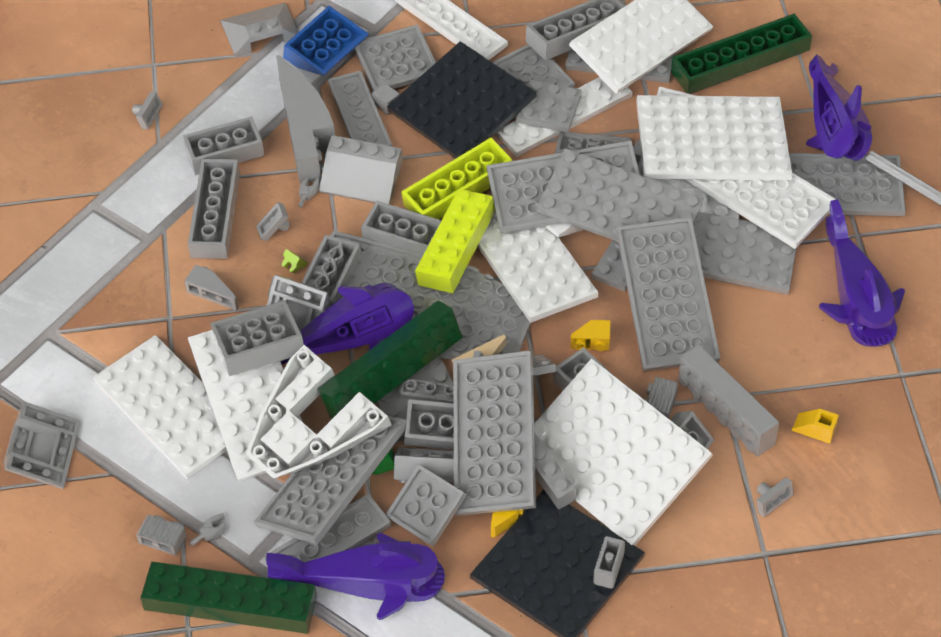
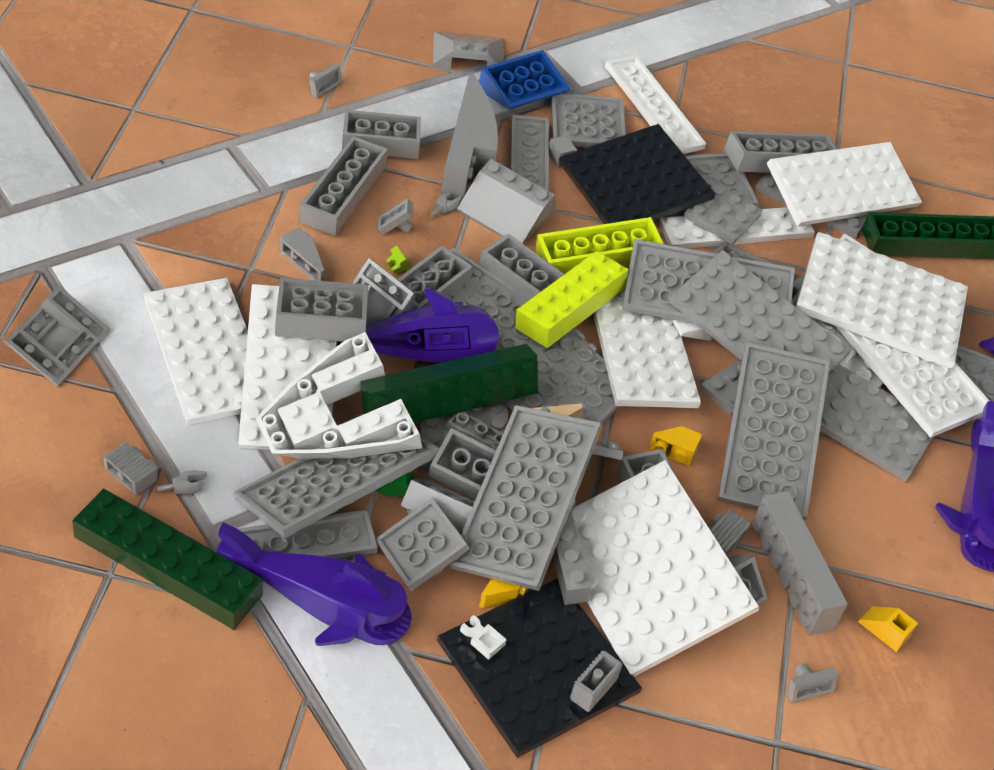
camera: 10 degrees right, 5 degrees down
none -> white plate [460,615,507,660]

